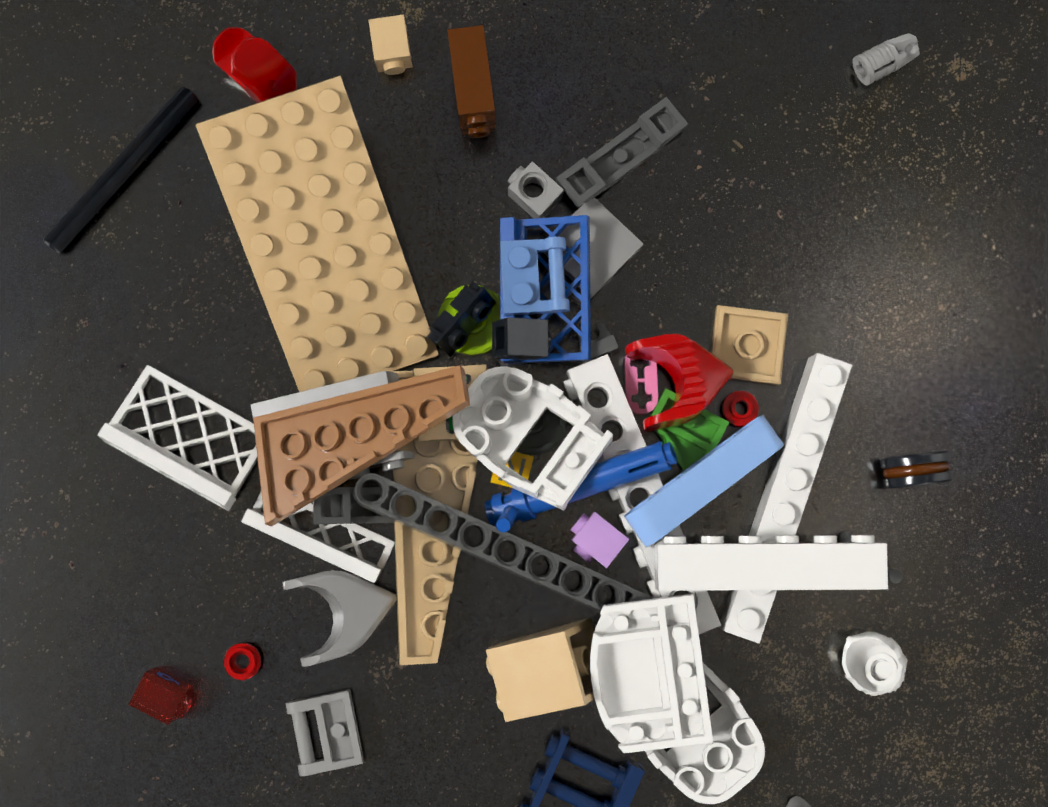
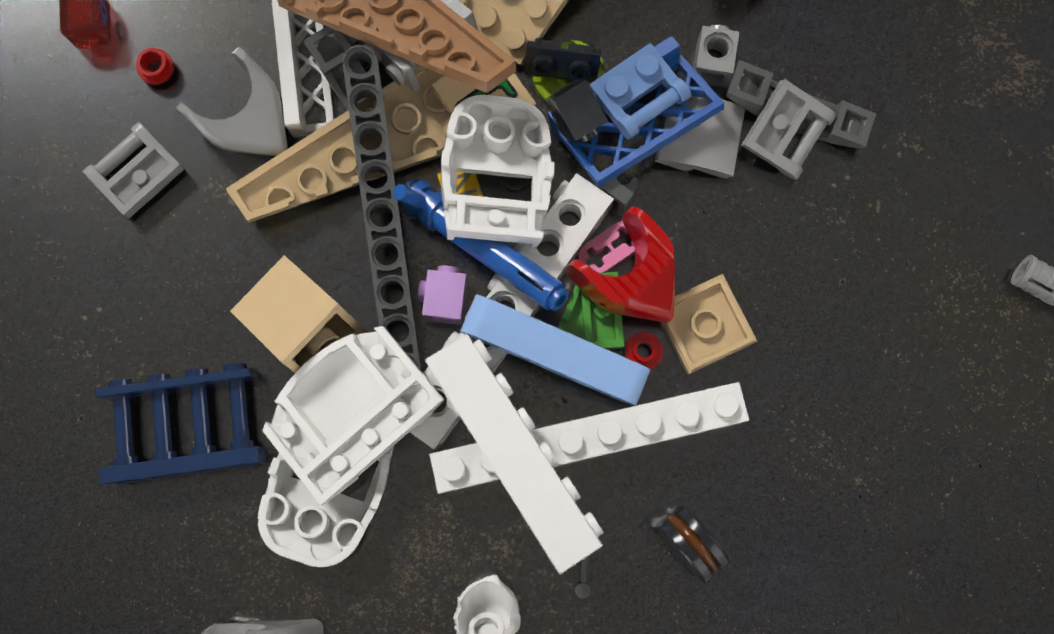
camera: 60 degrees right, 5 degrees down
none -> light grey plate [741,79,837,180]

